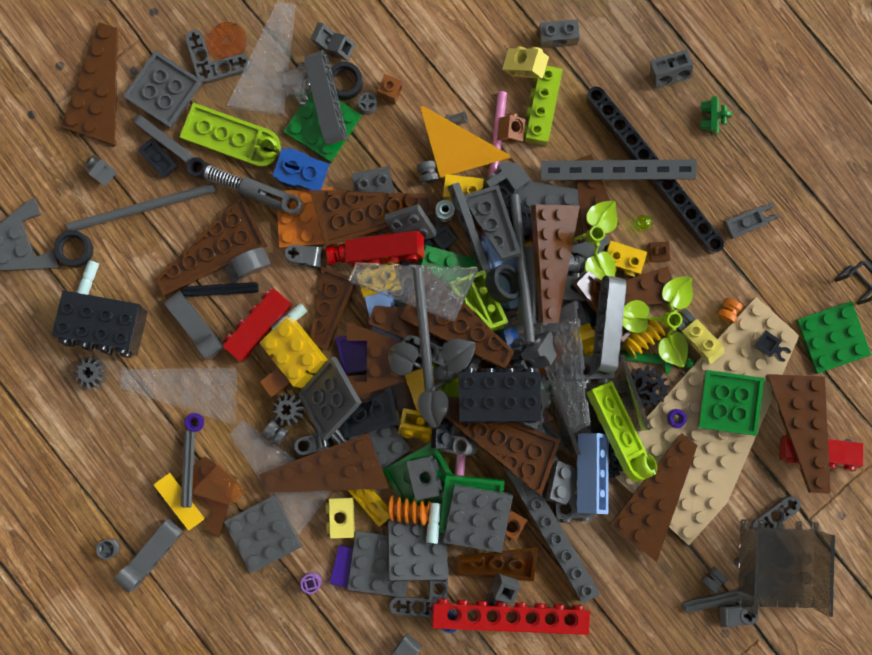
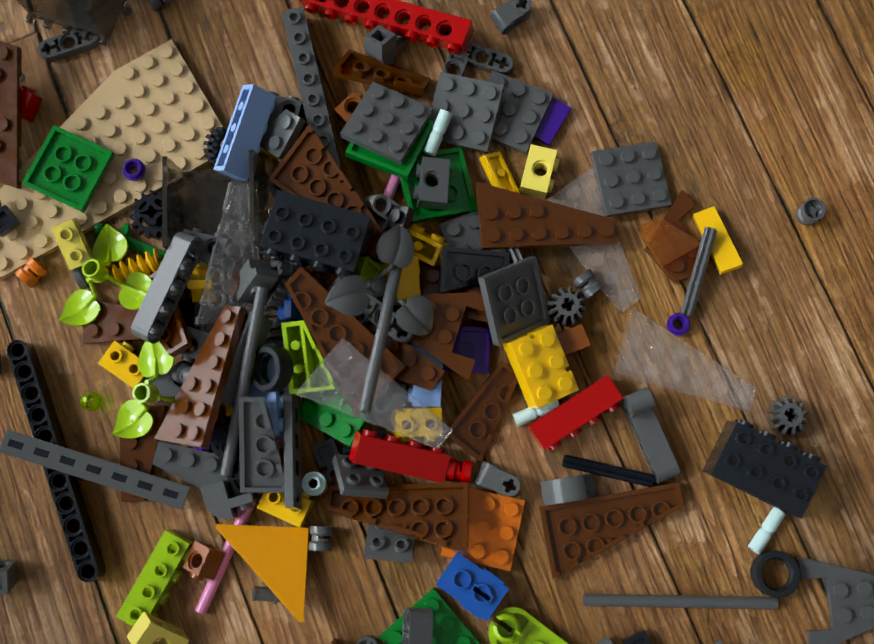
camera: 155 degrees left, 5 degrees down
dark grey beam [114,519,183,593] -> none
piece [187,157,304,217] -> none
dark grey piece [295,432,332,455] -> none
medium lavender wheel [301,572,322,594] -> none
orange piece [388,496,430,526] -> none
lime plate [586,381,657,482] -> none
reddish brown wing [610,433,698,562] -> none
reddish brown tile [649,241,670,262] -> none

